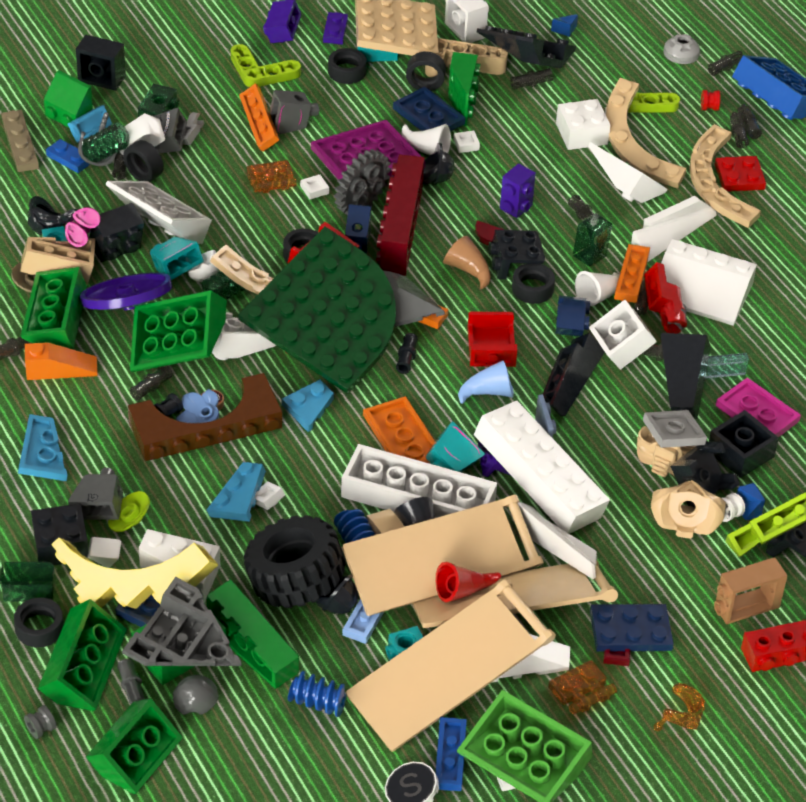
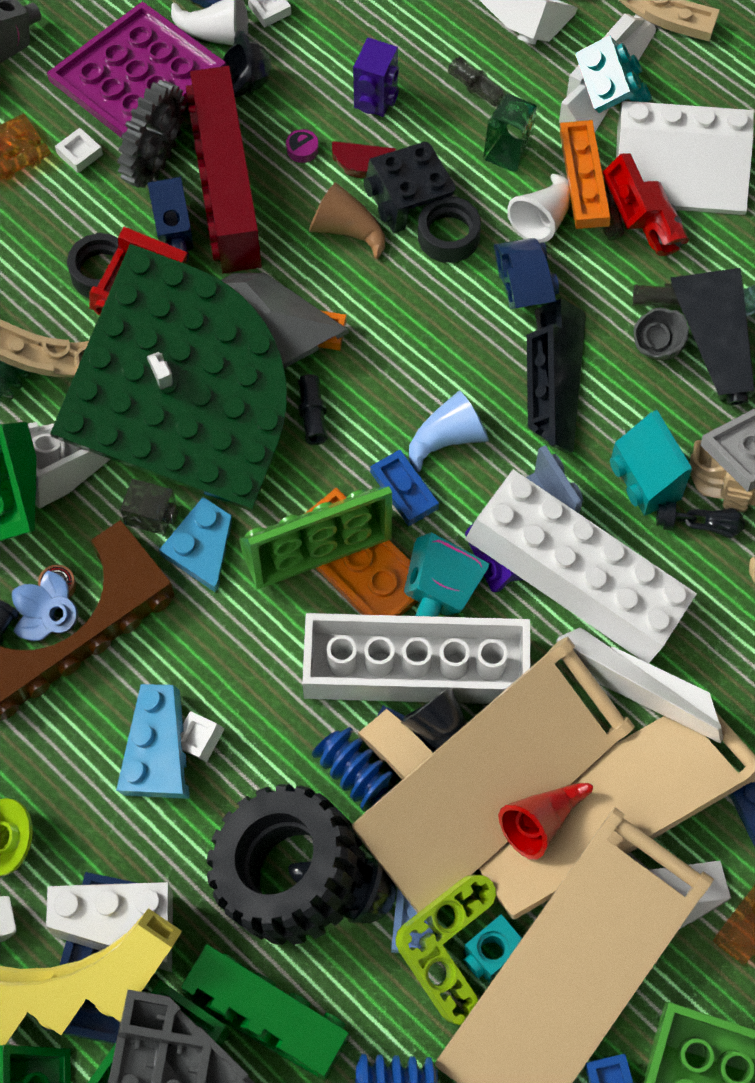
camera: 15 degrees left, 20 degrees up
red panel [467,311,517,367] -> none
white brick [589,300,657,370] -> none
none -> clear smoke brick [120,479,179,536]
none -> white tile [147,352,173,390]
none -> bright green slope [239,486,392,590]
none -> magenta tile [286,129,319,163]
none -> blue plate [370,450,439,526]
none -> lime beam [395,875,496,1025]
none -> bracket [575,35,652,113]
none -> teal slope [610,410,692,516]
none -> dark grey hair [633,308,689,360]
none -> black piece [656,501,745,539]

